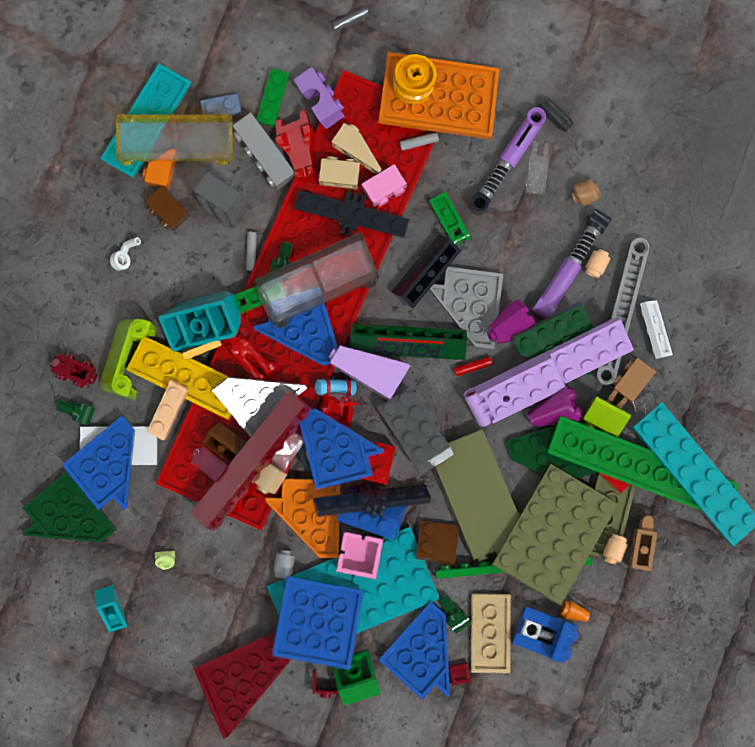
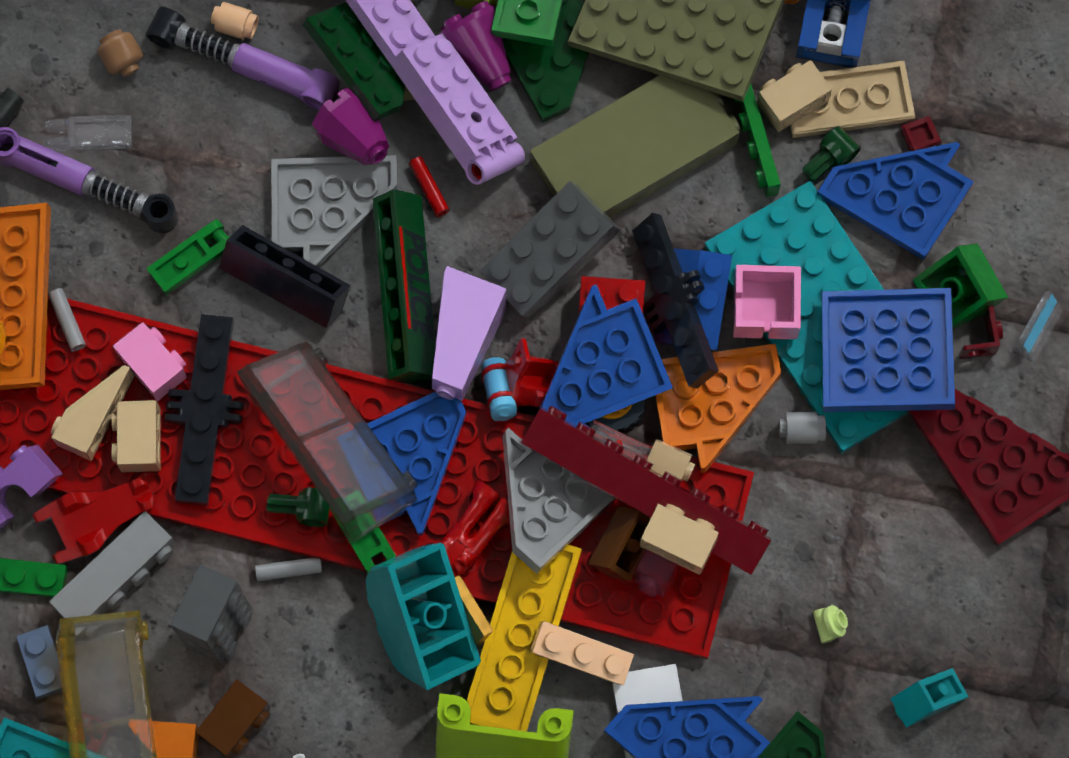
camera: 100 degrees left, 10 degrees down
reddish brown plate [416,521,459,565] -> none
none -> tan brick [640,504,719,575]
none -> tan brick [757,60,832,132]
none -> clear slope [1013,291,1062,362]

